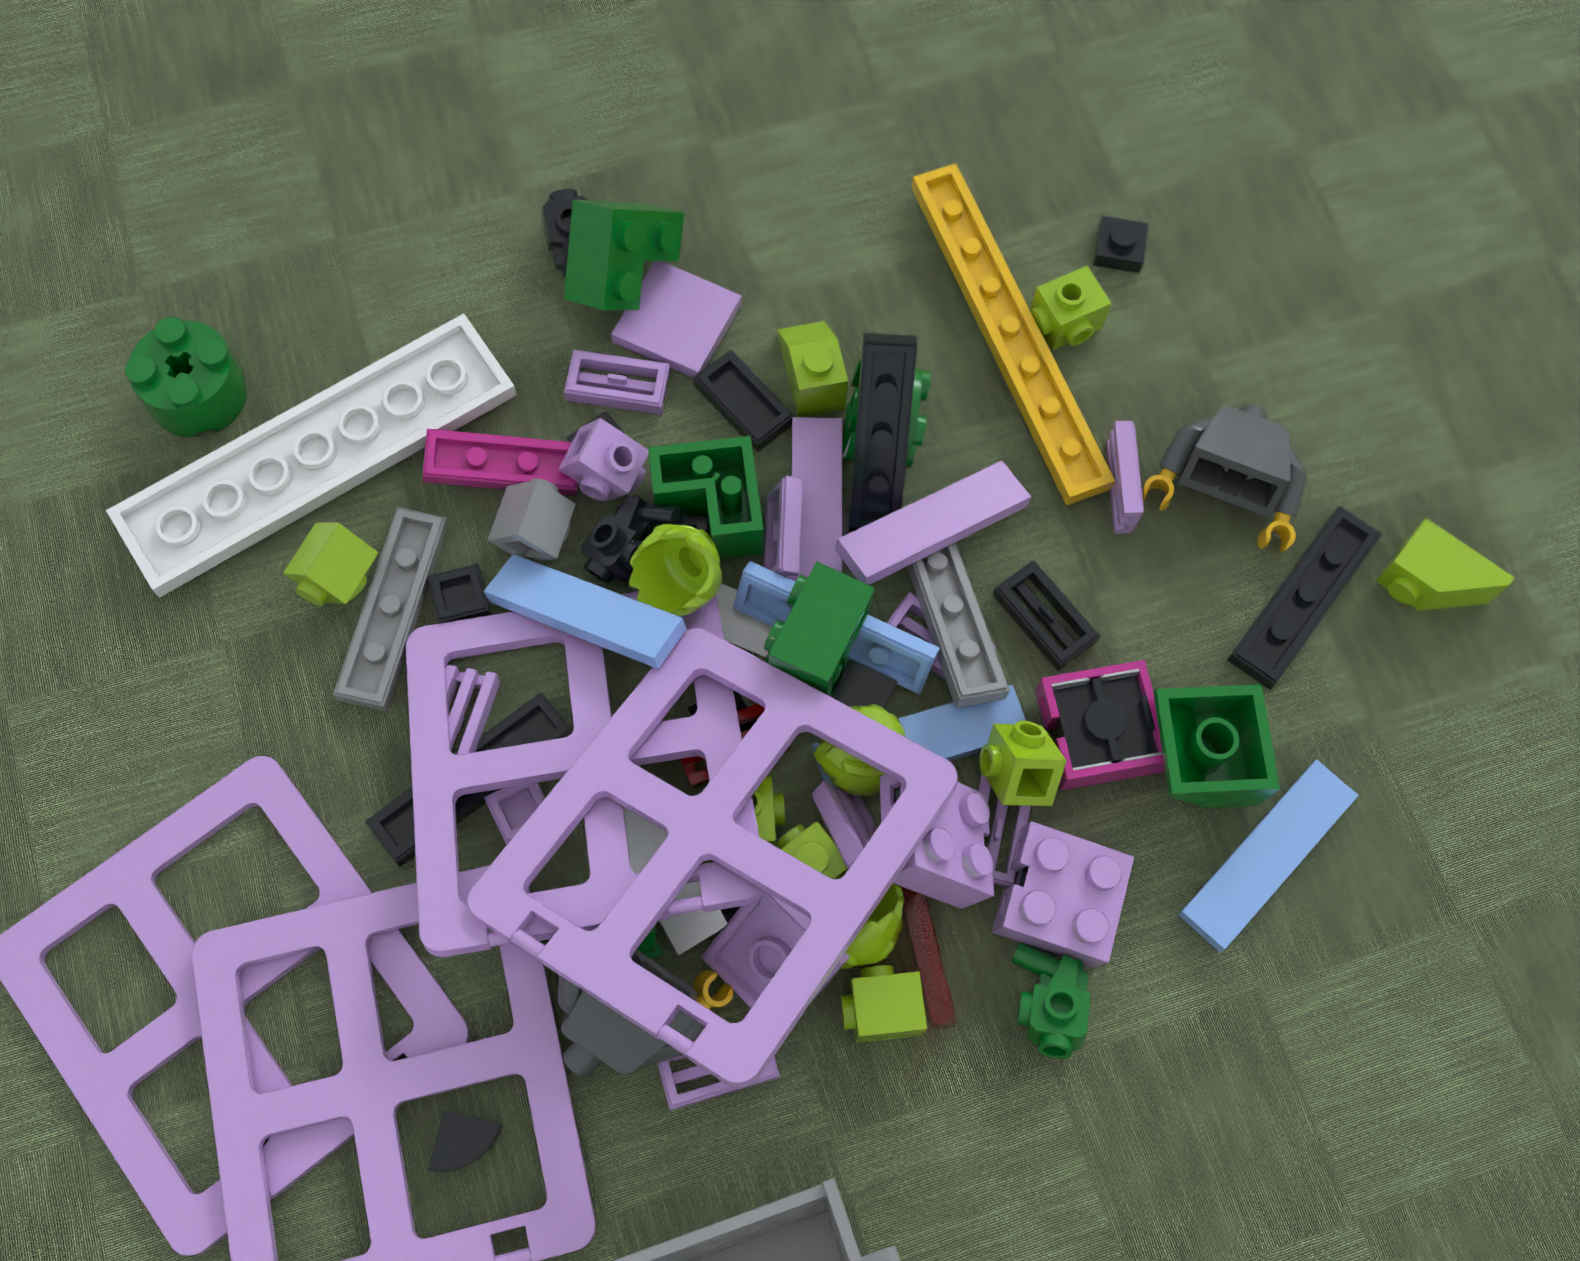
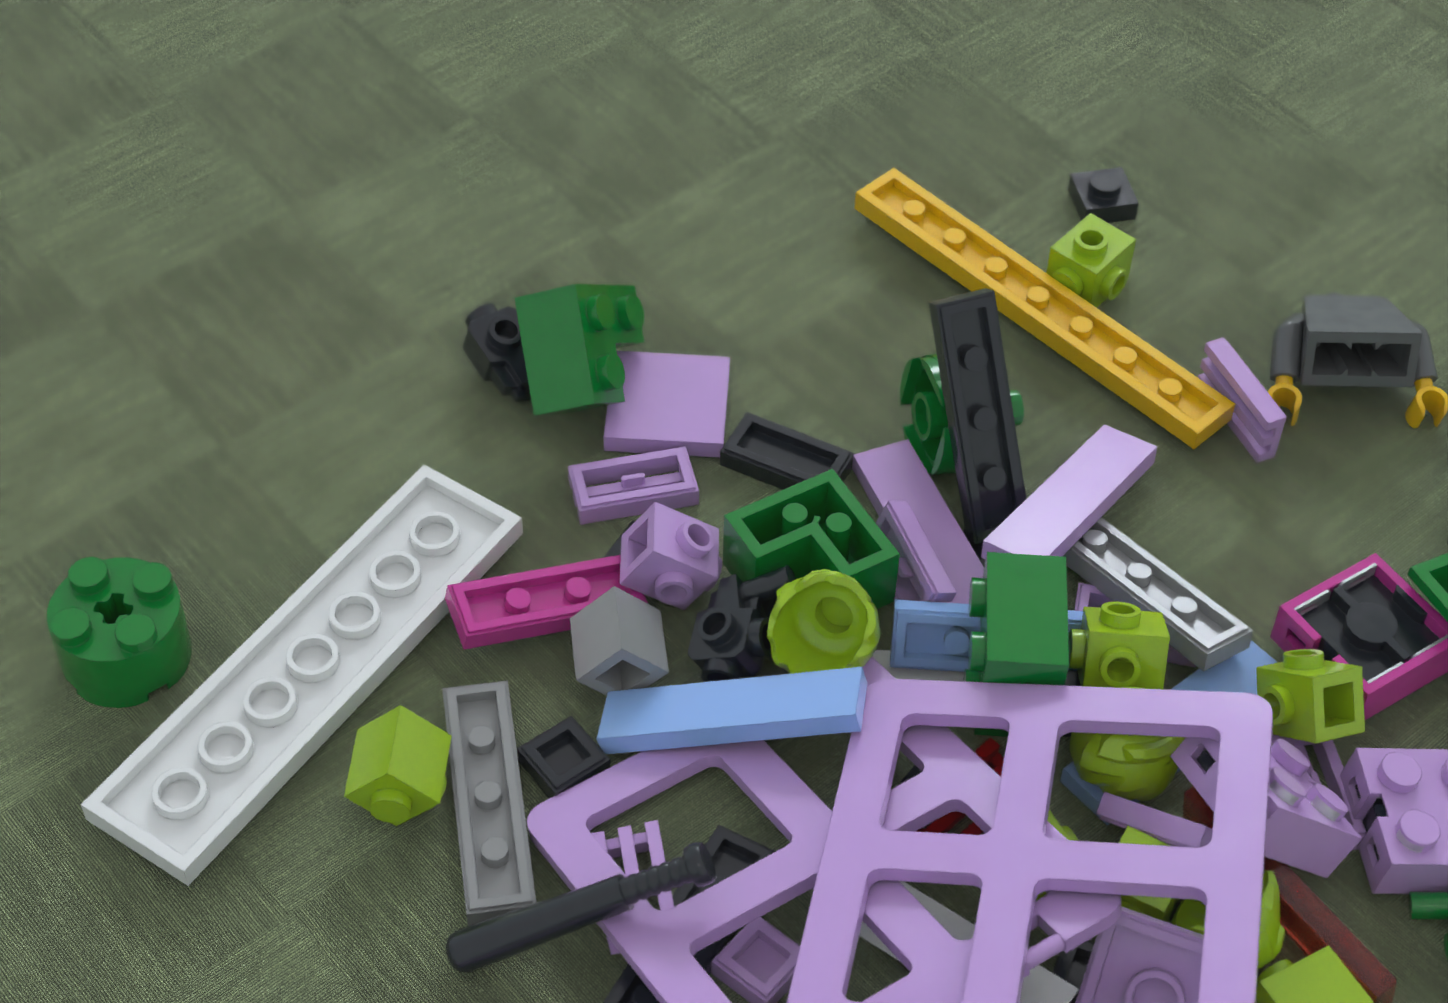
camera: 20 degrees left, 20 degrees down
lime slope [777,321,848,417] -> none
black tile [992,560,1100,671] -> none
none -> black piece [446,842,716,973]
none -> lime brick [1068,601,1170,689]

